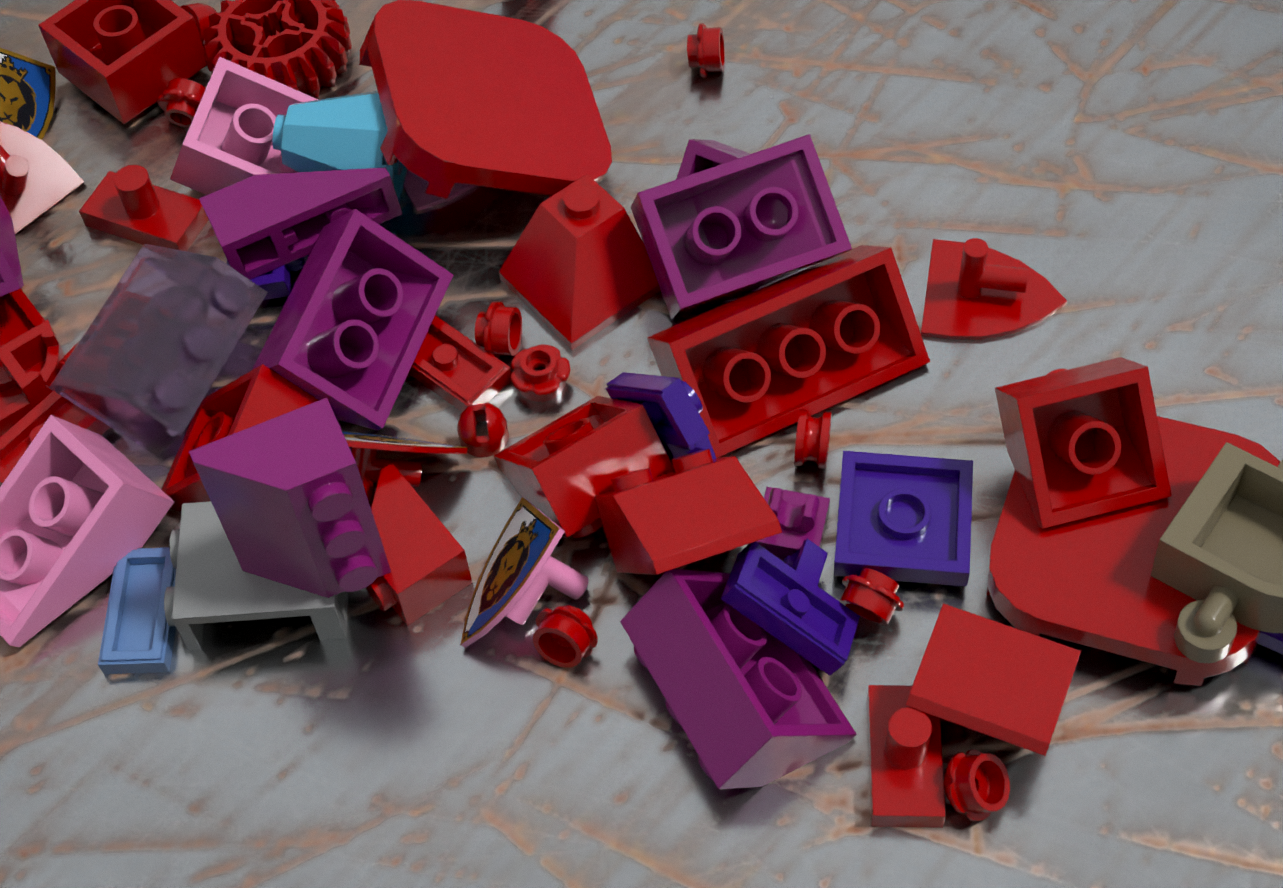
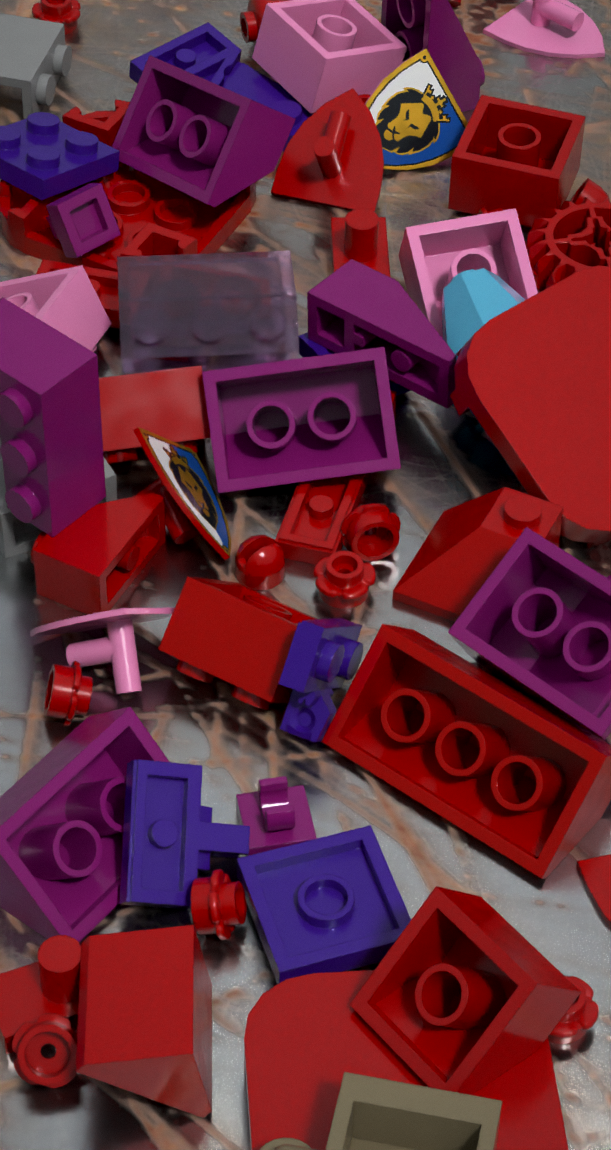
camera: 60 degrees right, 10 degrees down
red slope [595,449,782,575] -> none
red bush [794,409,832,469] -> none

